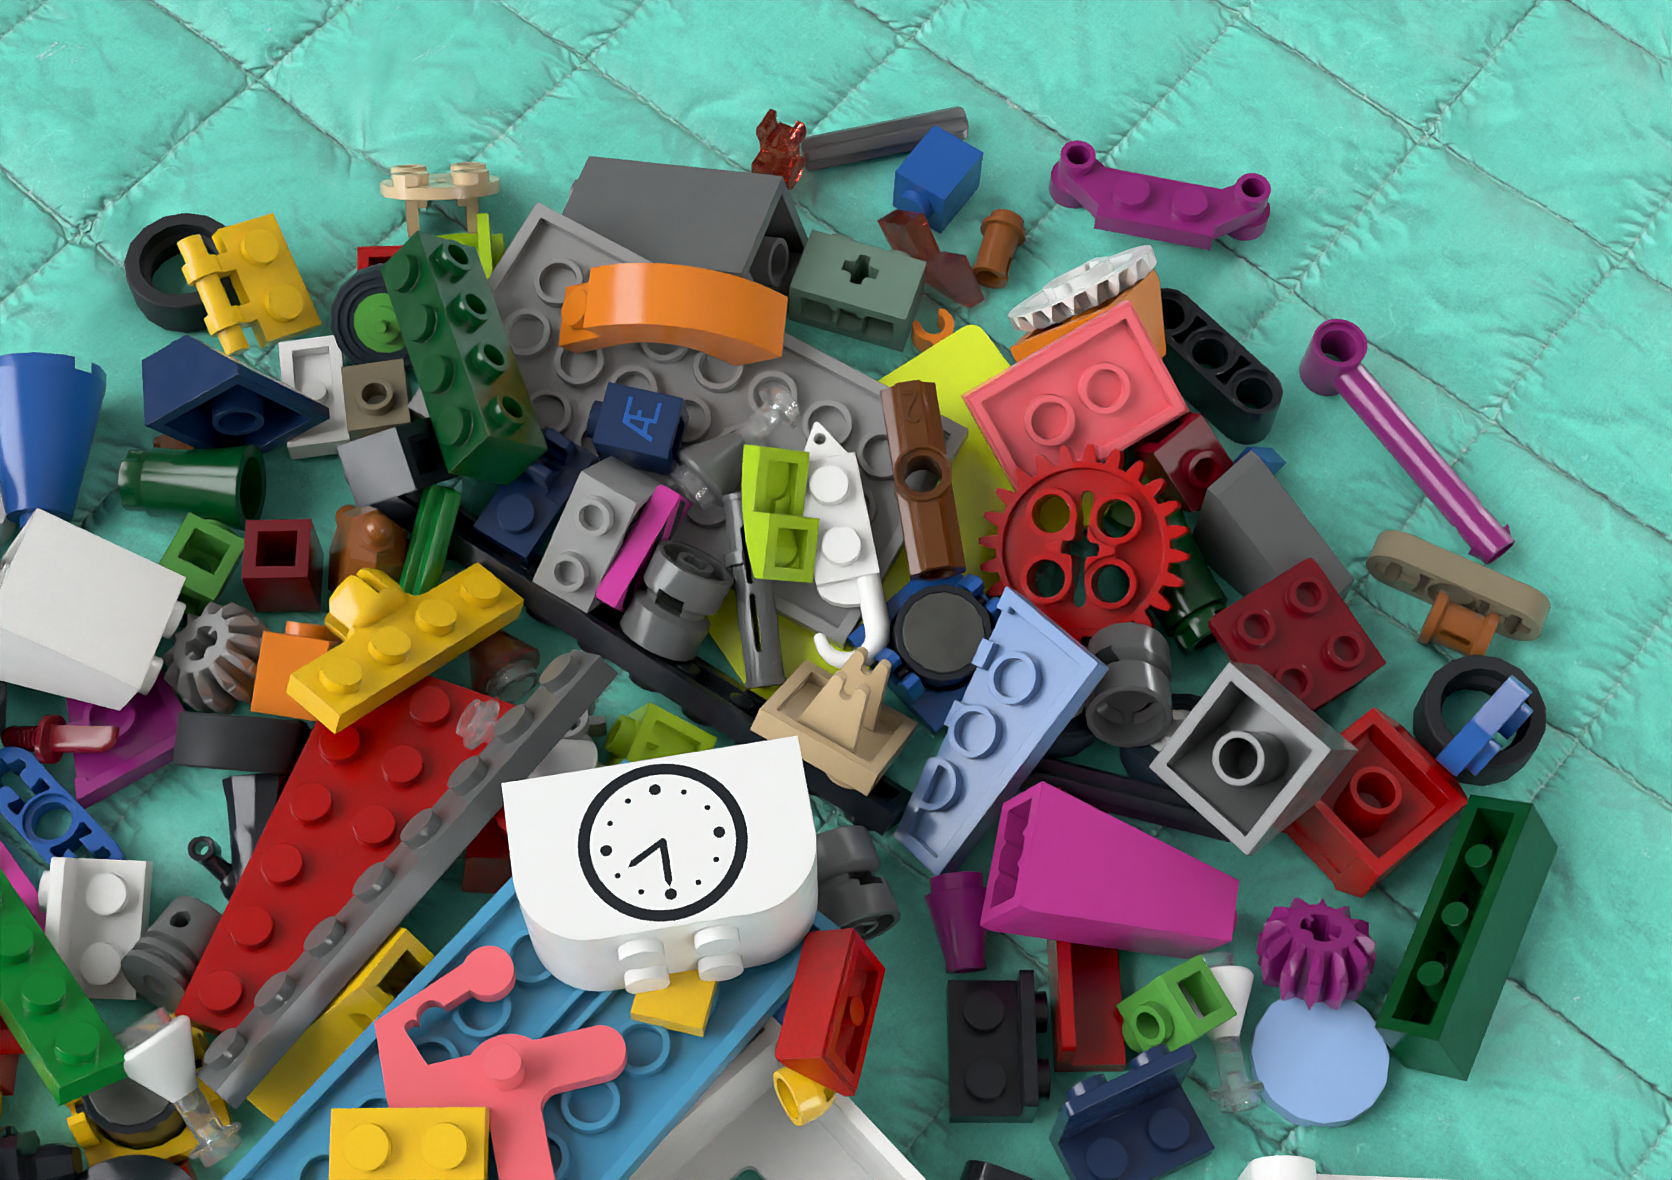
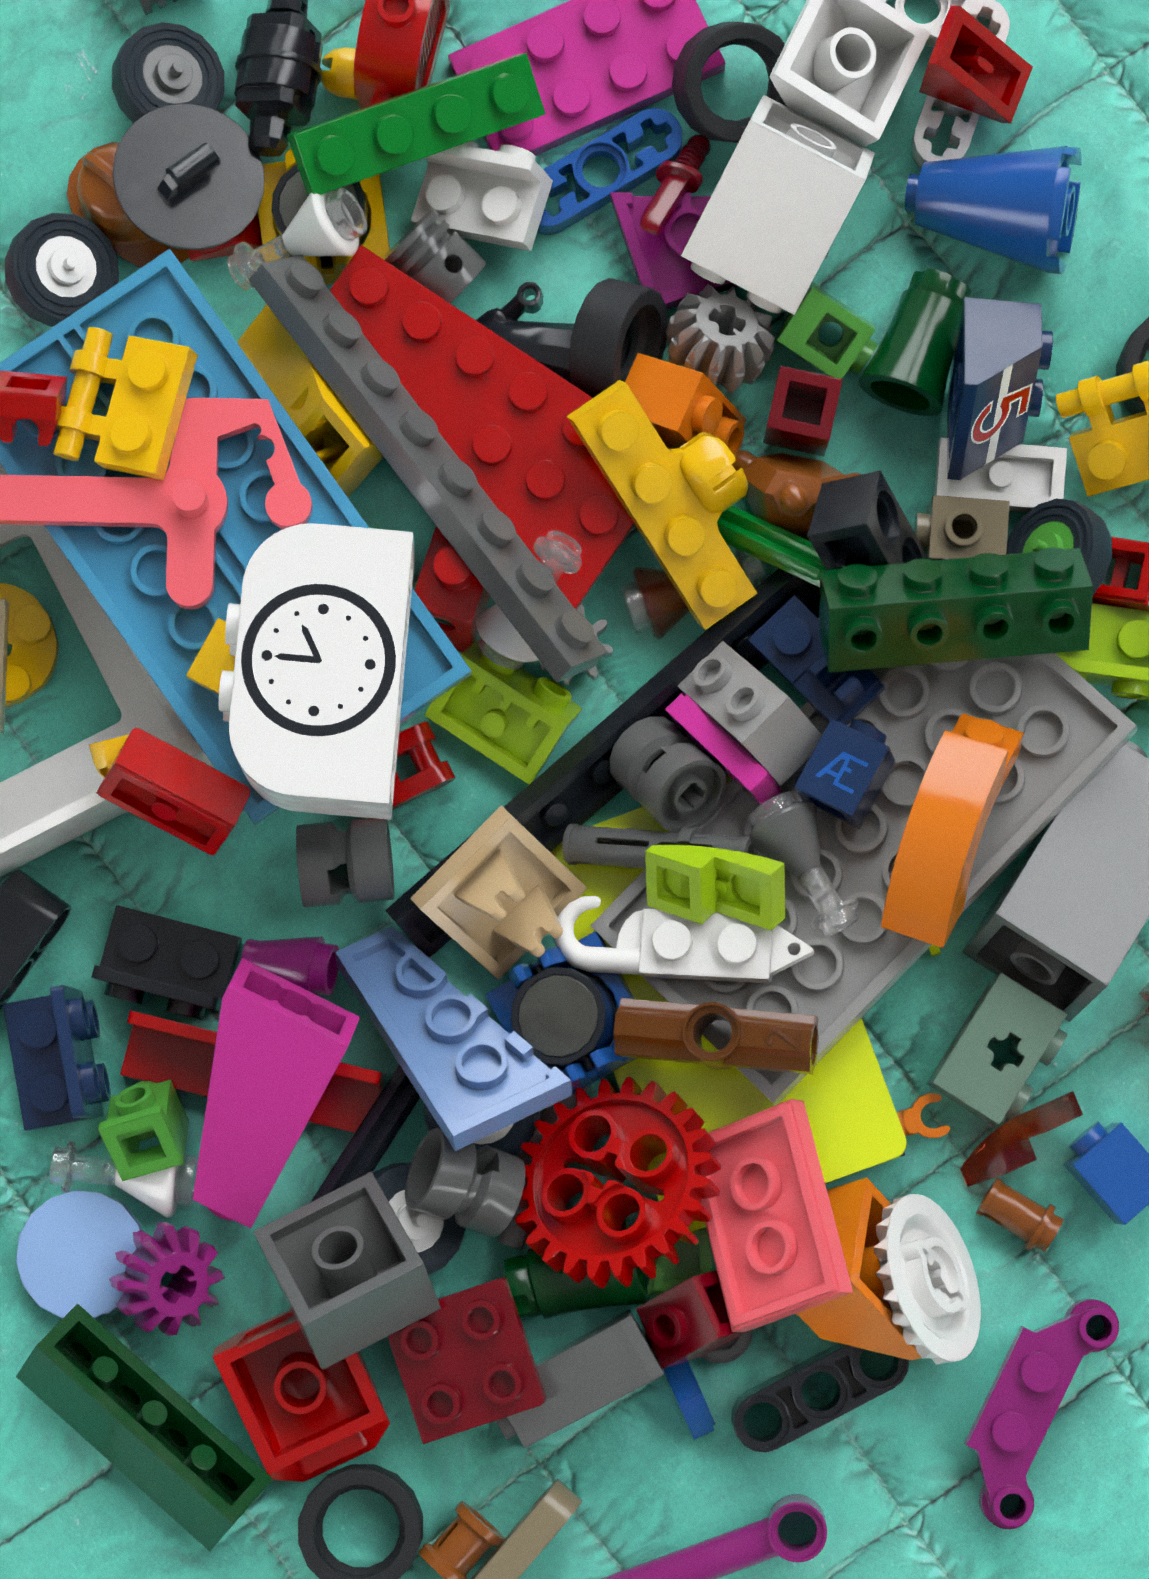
camera: 110 degrees right, 20 degrees up
blue plate [1435,675,1534,777] -> none

